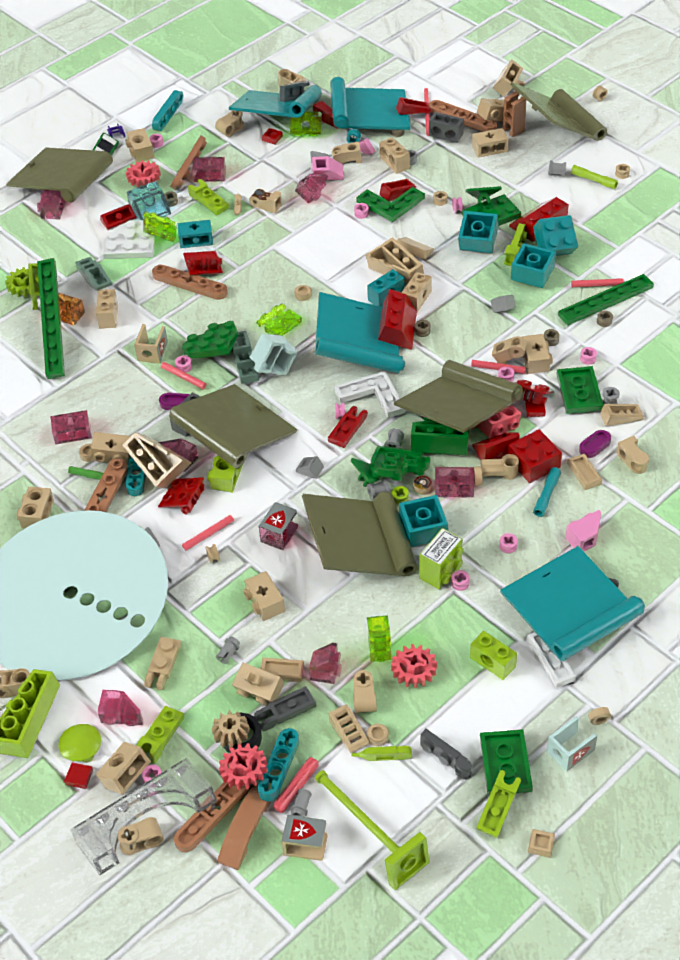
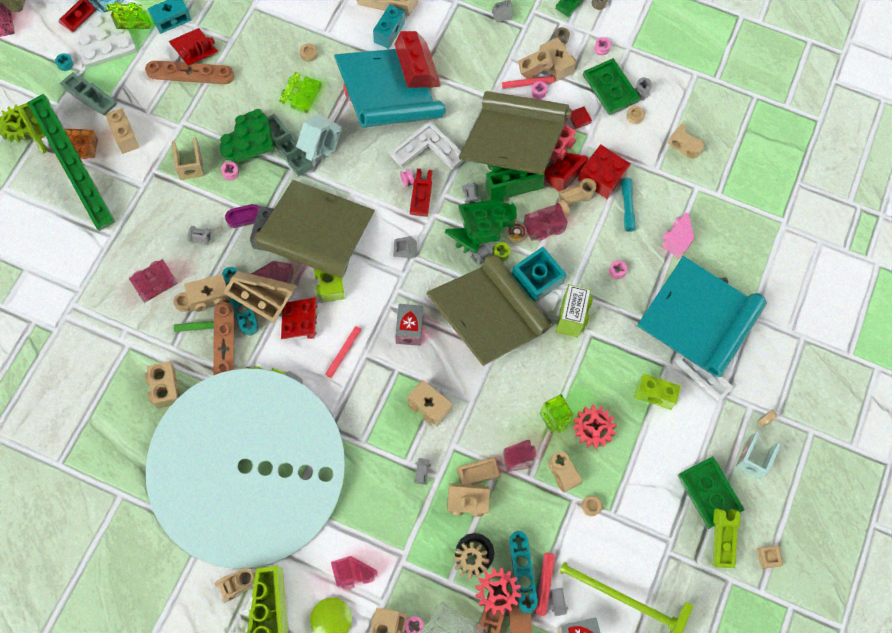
camera: 30 degrees left, 20 degrees up
lime plate [136,706,184,764] -> none
tan hinge [144,637,181,690] -> none
coral bar [161,362,207,389] -> none
tan bush [205,544,220,563] -> none
dark grey hinge [254,686,316,731] -> none
tan slope [329,704,370,754] -> none
lime piece [351,745,412,761] -> none
tan brick [402,272,432,313] -> none
dark tan bush [415,320,431,337] -> none
dark grey hinge [420,728,472,780] -> none
bright pink bush [451,570,469,591] -> none
red hinge [513,379,554,405] -> none
tan tile [567,454,603,490] -> none
magenta tile [579,430,611,458] -> none
tan slope [600,404,644,426] -> none
none -> teal bush [55,53,73,71]
none -> light grey bush [188,225,211,245]
none -> tan tile [626,106,645,124]

